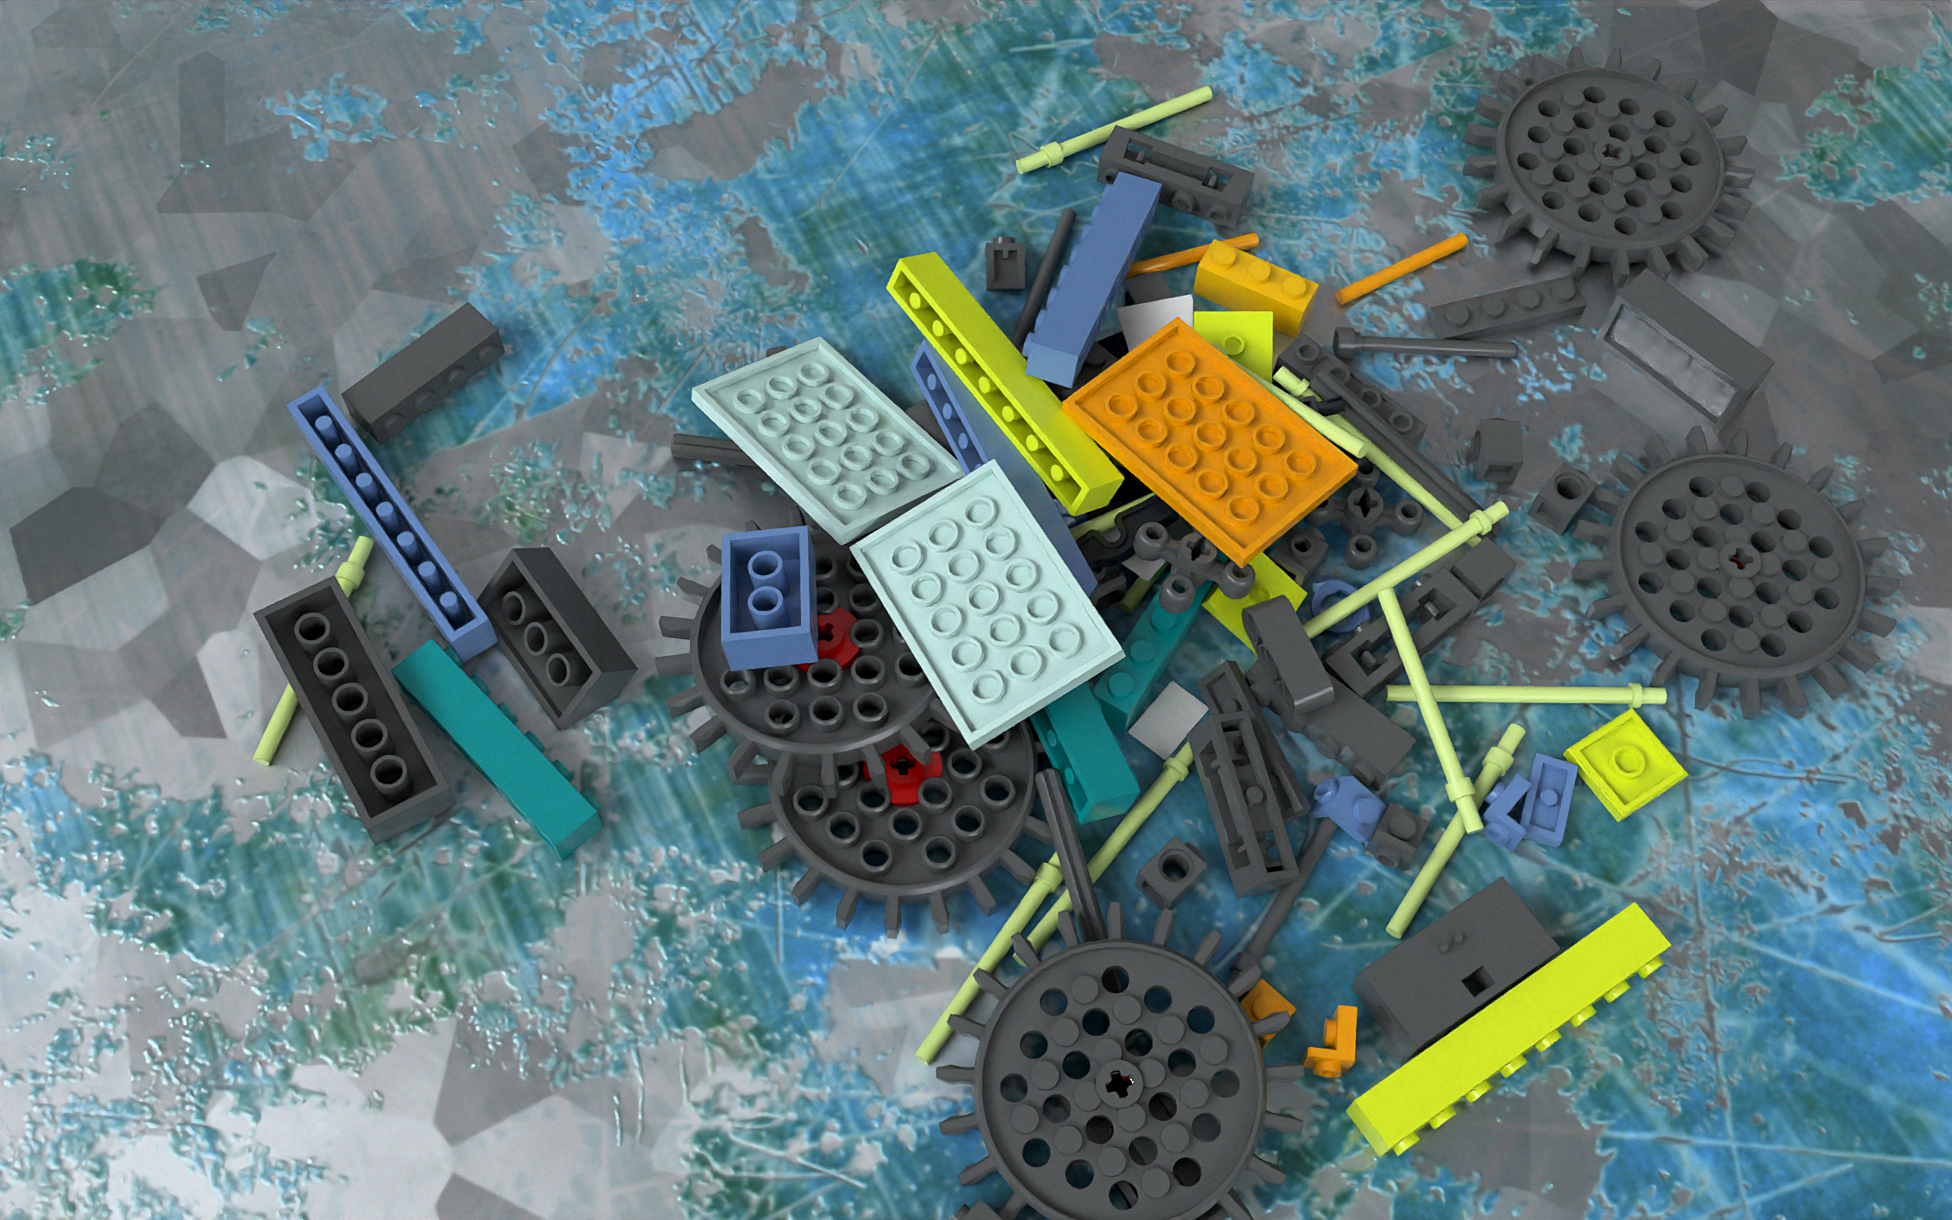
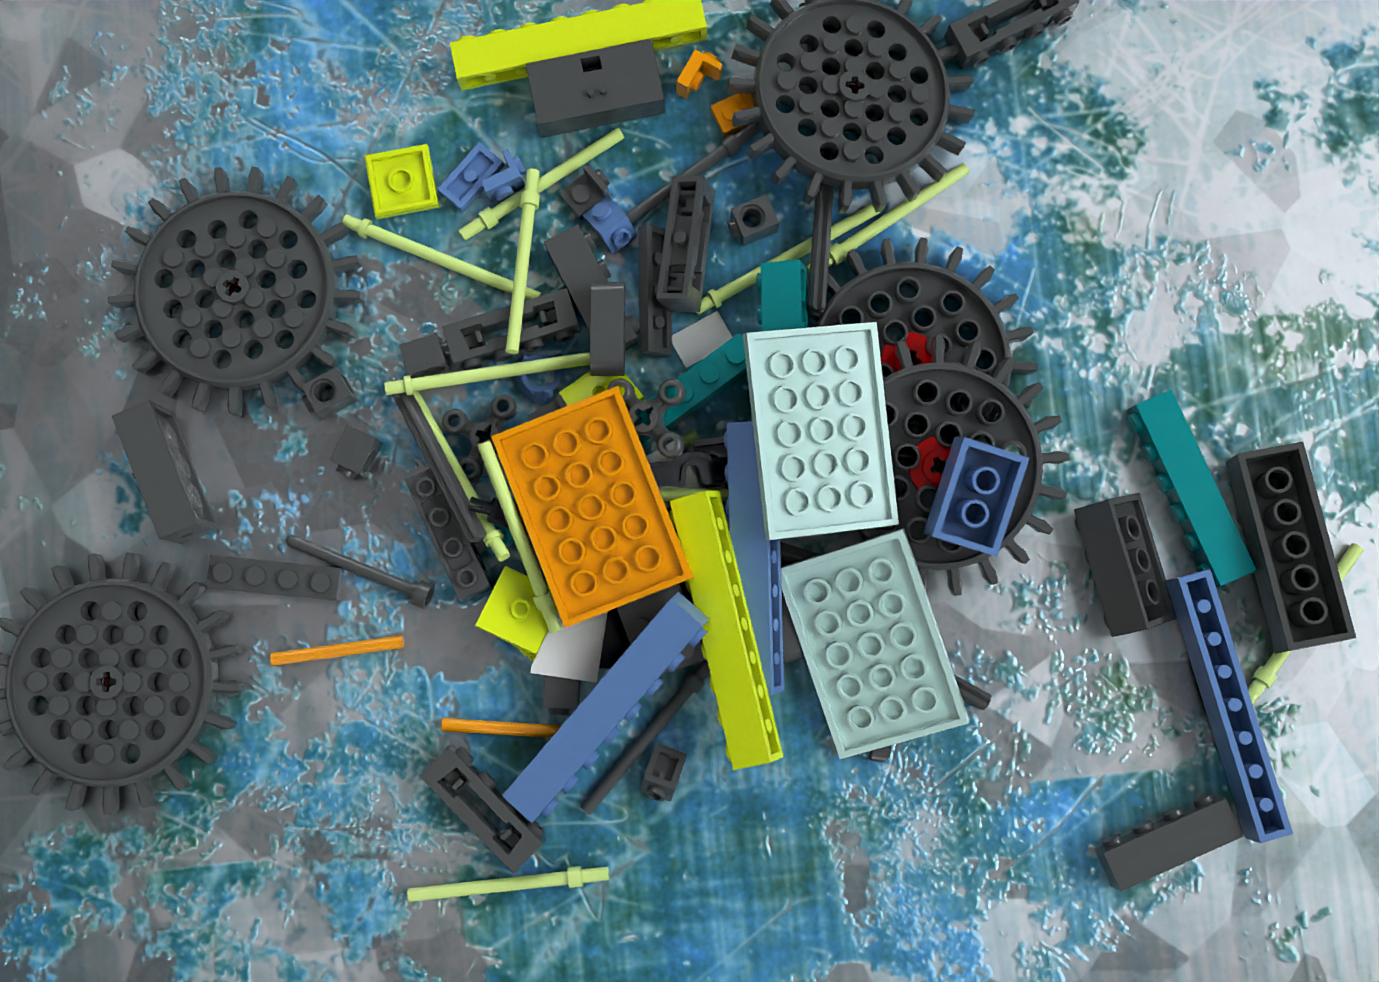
camera: 155 degrees left, 20 degrees up
yellow brick [1192,239,1319,339] -> none

